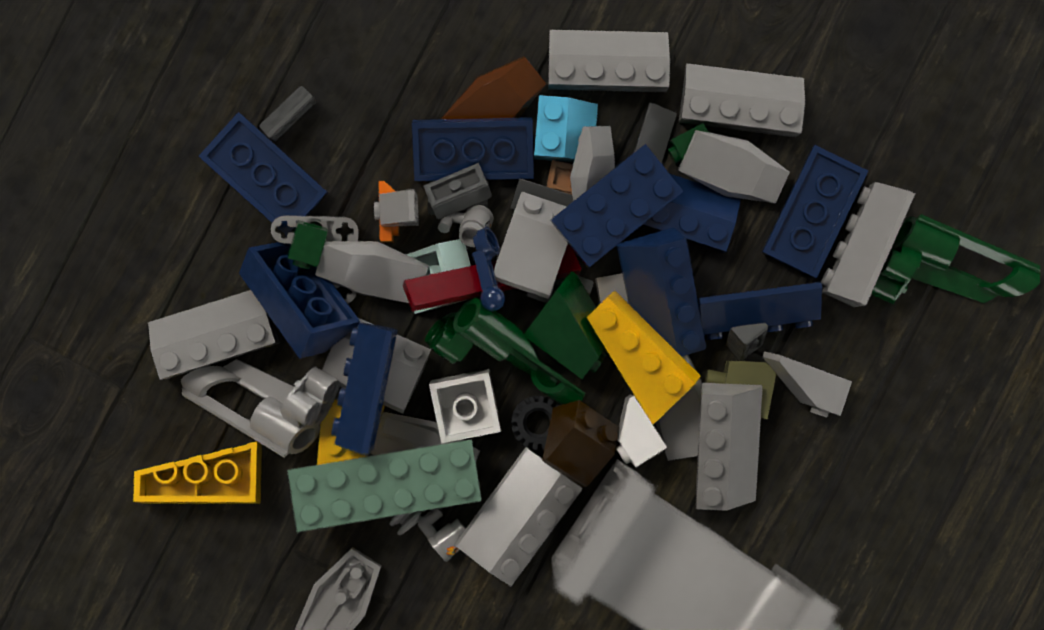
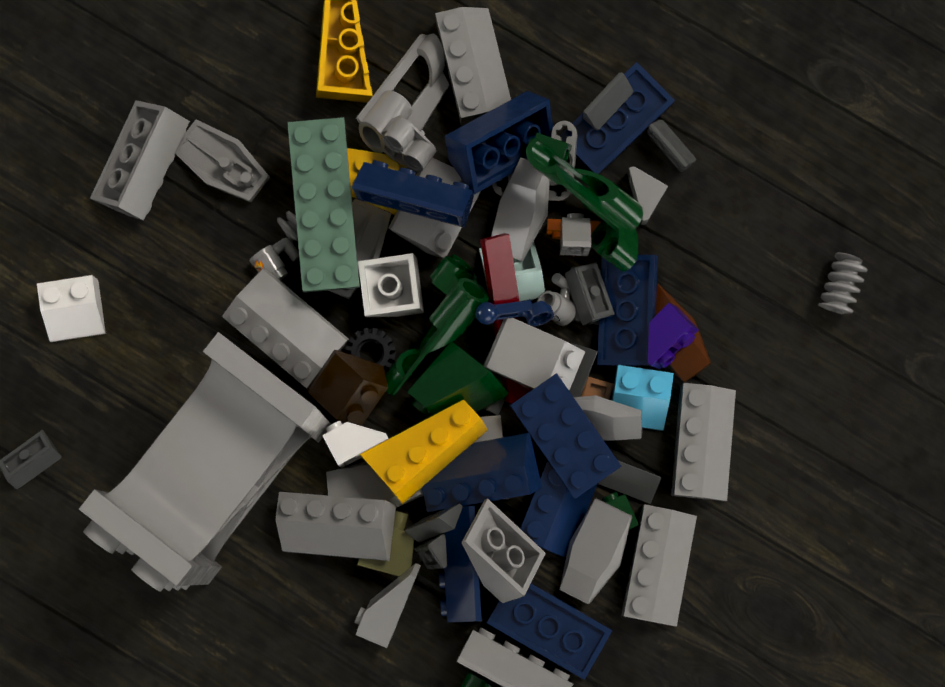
camera: 95 degrees right, 5 degrees down
none -> dark grey slope [405,503,462,542]
none -> light grey slope [462,499,546,603]
none -> dark green panel [526,137,643,272]
none -> dark grey slope [583,72,633,130]
none -> light grey slope [627,167,668,225]
none -> dark purple slope [648,303,699,369]

